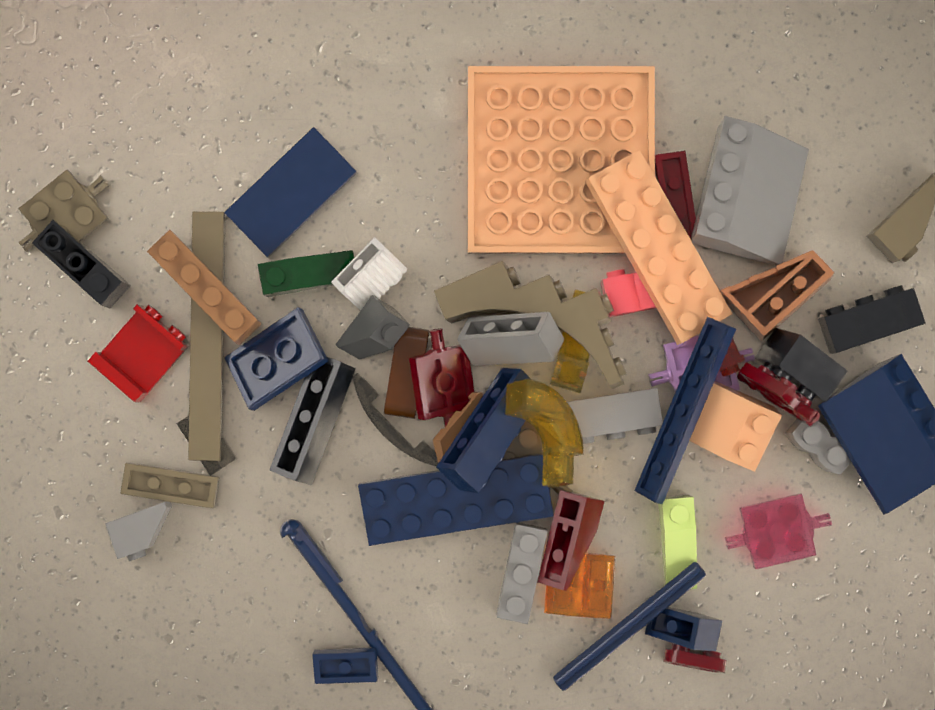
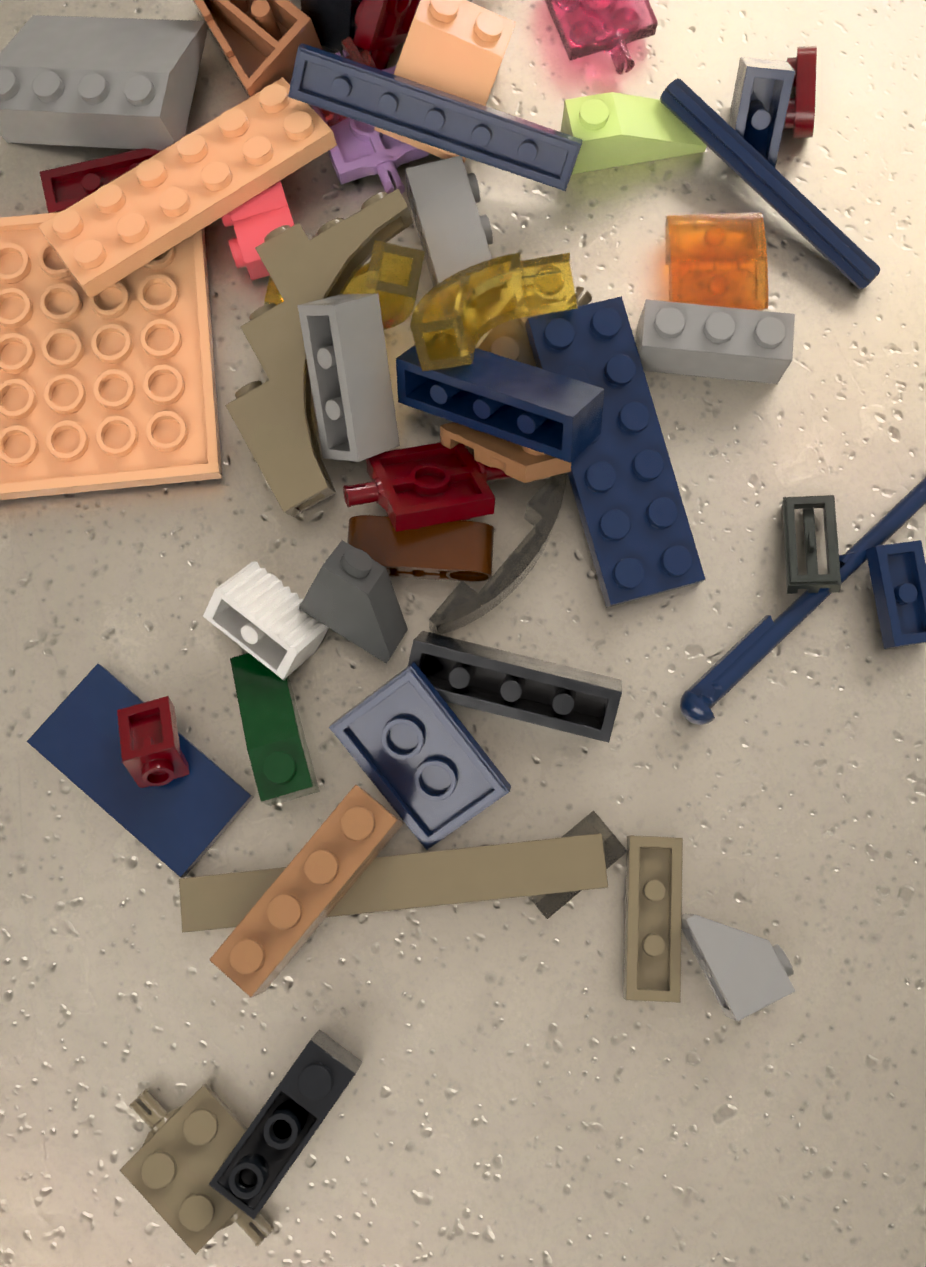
camera: 100 degrees left, 10 degrees down
red panel [88,304,189,402] -> none
dark red slope [537,490,605,591] -> none
none -> dark red bracket [117,696,190,788]
none -> pearl dark grey tile [782,495,841,594]

